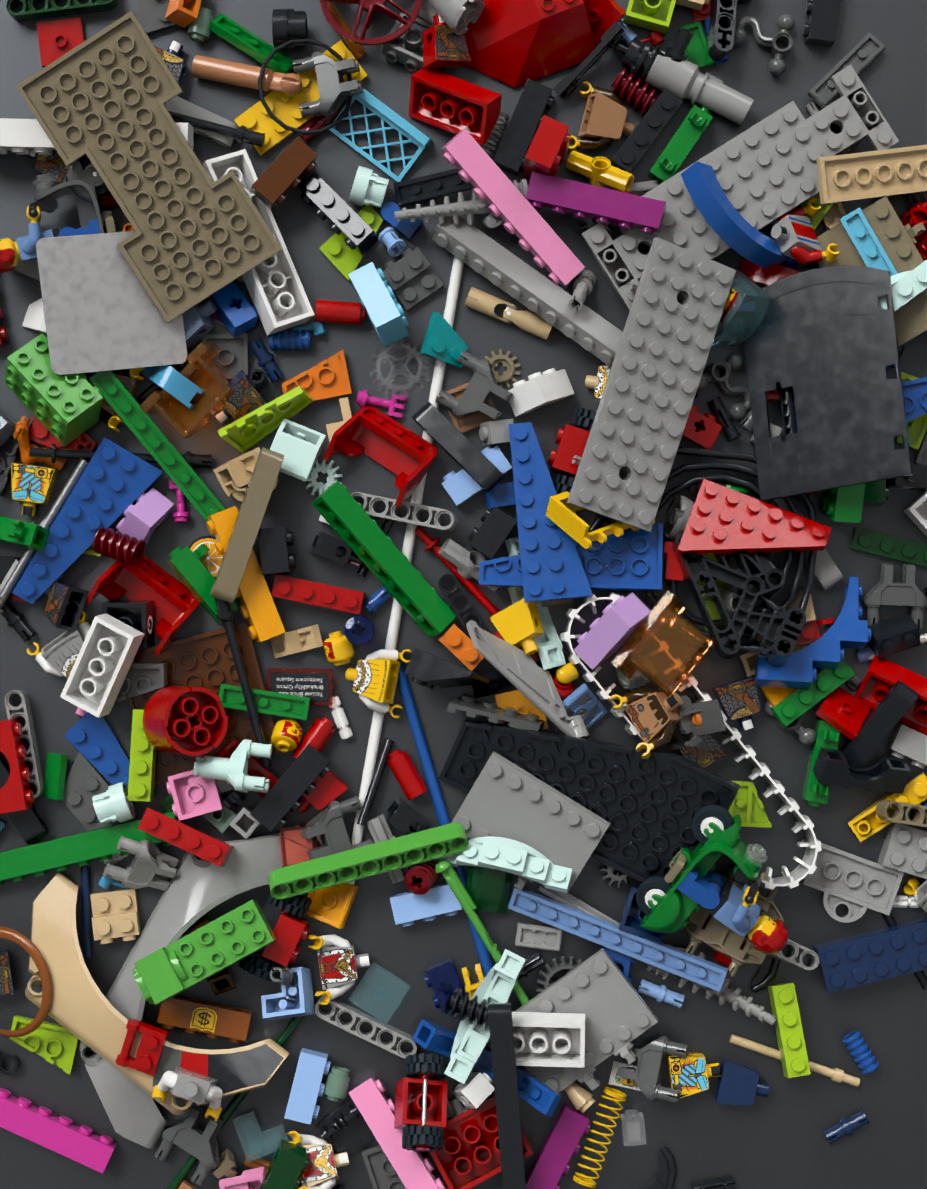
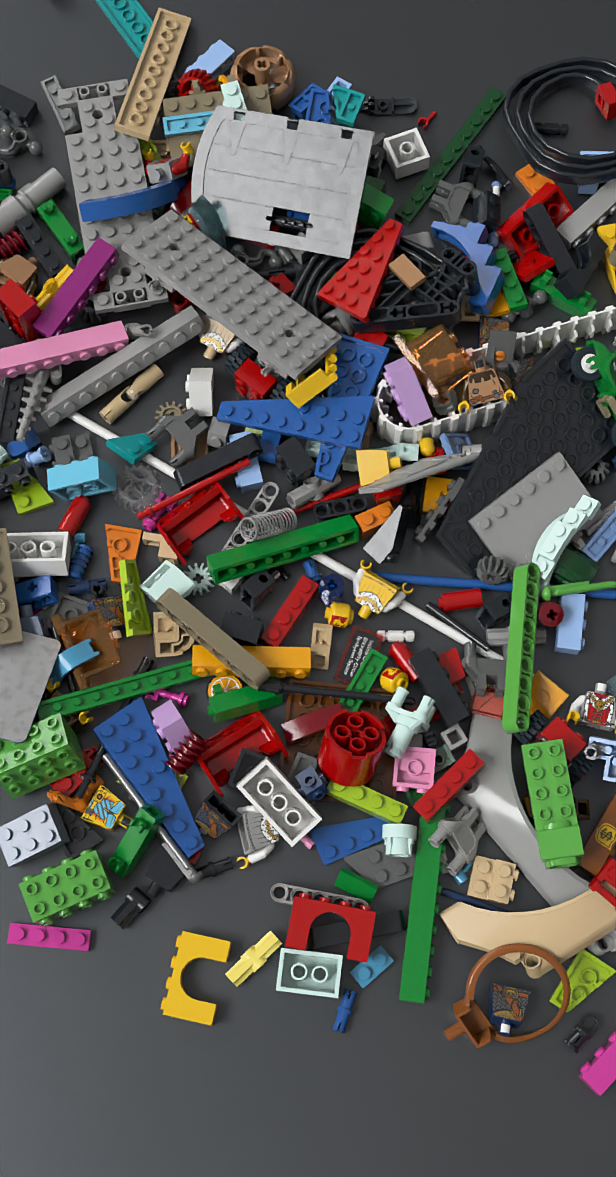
camera: 65 degrees left, 15 degrees down
none -> red bar [136,458,251,520]
none -> light grey piece [240,508,297,542]
none -> dark red slope [281,703,344,743]
none -> dark blue brick [295,765,329,802]
none -> medium nougat tile [388,254,426,291]
none -> dark grey gear [476,555,510,586]

